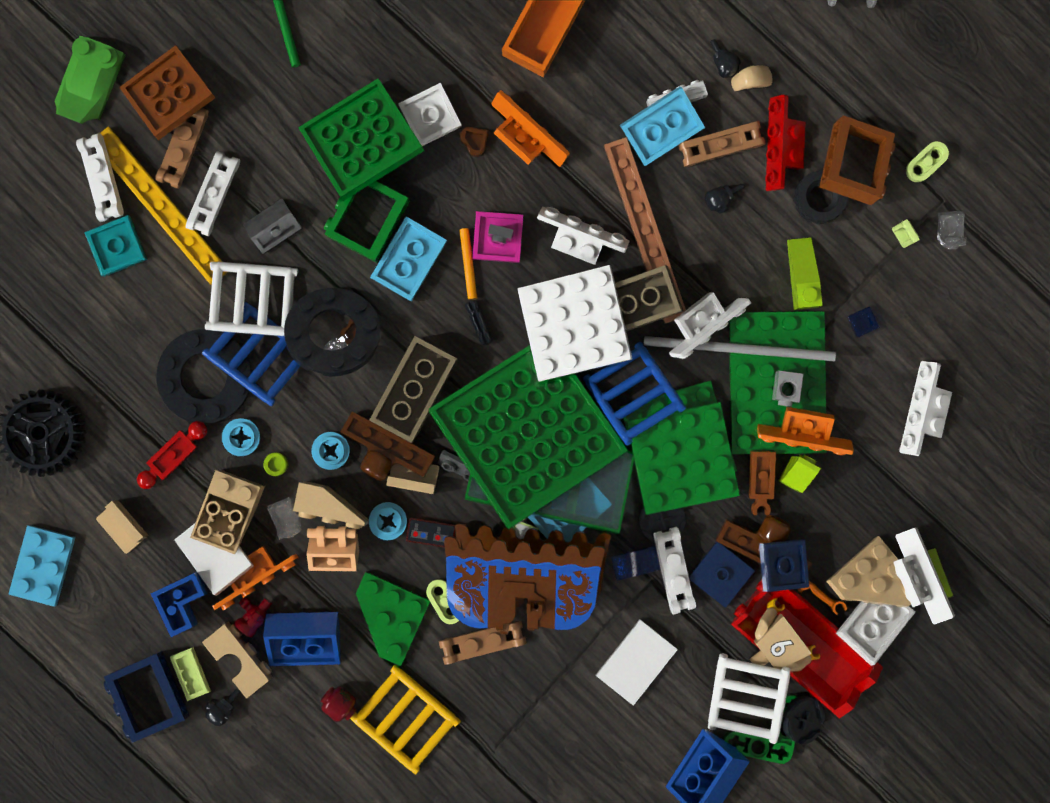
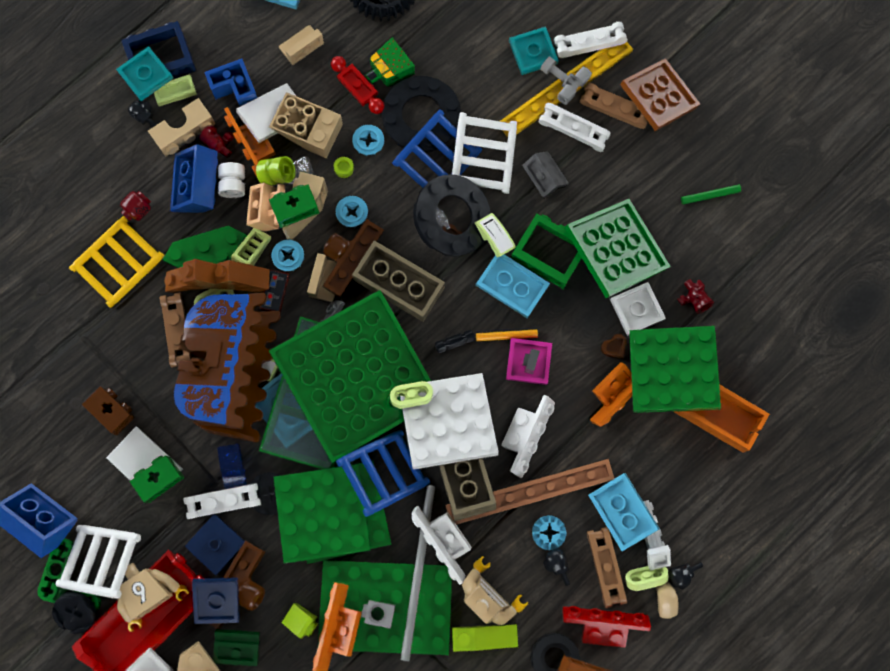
camera: 90 degrees right, 10 degrees down
bright green slope [55,36,125,124] -> none
dark orange plate [749,450,776,515] -> none
orange piece [797,581,847,615] -> none
none -> reddish brown brick [82,386,135,435]
none -> teal tile [116,46,174,101]
none -> green brick [129,455,185,503]
none -> dark orange arch [164,259,270,293]
none -> dark green plate [213,629,260,666]
none -> white wheel [218,162,245,198]
none -> yellowish green slope [231,228,271,266]
none -> lime wheel [256,156,295,185]
none -> green brick [269,184,319,228]
none -> green torso [365,37,415,87]
none -> yellowish green plate [390,381,433,409]
none -> tan torso [462,556,528,625]
none -> slope [475,213,516,257]
none -> medium azure gear [532,515,567,550]
none -> light grey bar [540,57,592,105]
none -> yellowish green plate [626,566,669,591]
none -> green plate [629,326,721,413]
none -> white tile [647,545,671,571]
none -> dark red piece [677,279,714,314]

